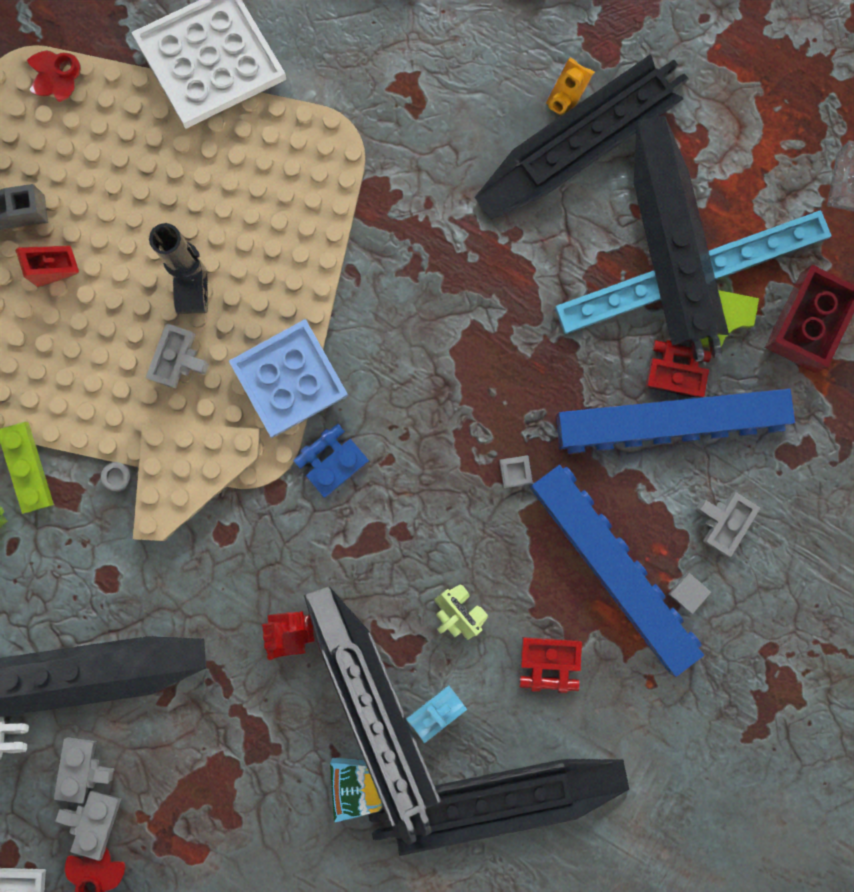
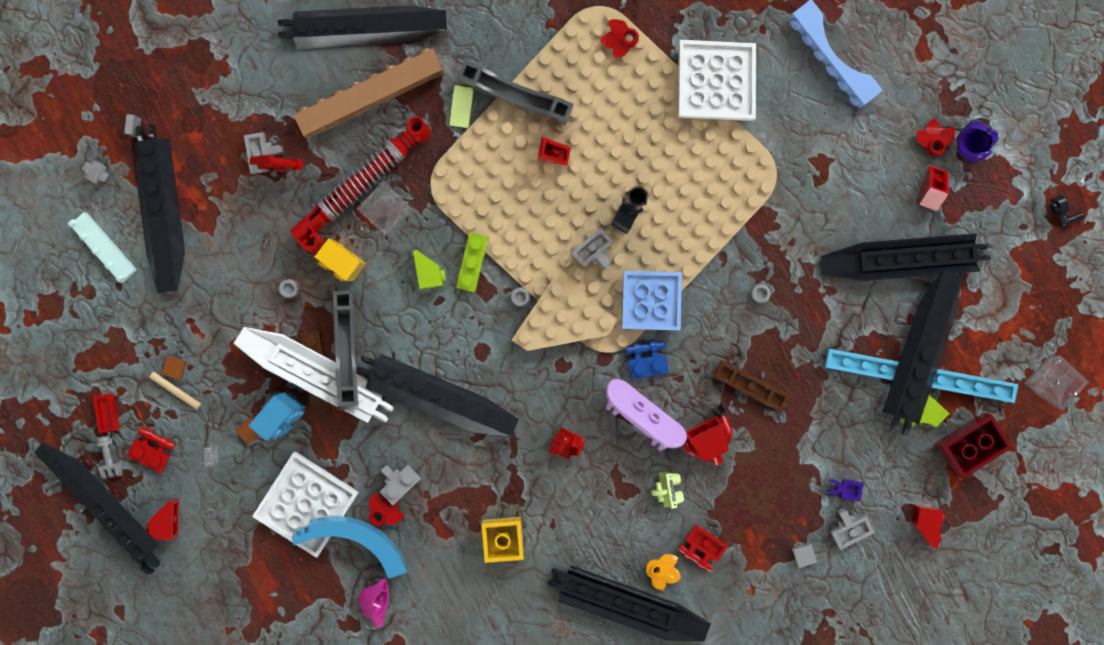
camera: 35 degrees right, 5 degrees up
light grey hinge [54,737,114,804] -> none
black hinge [304,587,441,845] -> none
torso [330,758,382,822] -> none
medium azure hips [406,685,467,743] -> none
light grey tile [499,455,533,489] -> none
blue brick [529,465,704,677] -> none
light orange hips [546,57,595,115] -> none
blue brick [556,389,795,454] -> none
red plate [645,339,711,398] -> none
none -> yellow brick [482,517,524,563]
none -> lavender piece [606,379,687,451]
none -> light orange plate [646,554,681,591]
none -> red torso [682,404,733,465]
none -> reddish brown plate [712,360,790,412]
none -> light grey tile [750,284,771,303]
none -> dark purple plate [827,479,864,502]
none -> red slope [911,504,944,549]
none -> red slope [919,165,949,211]

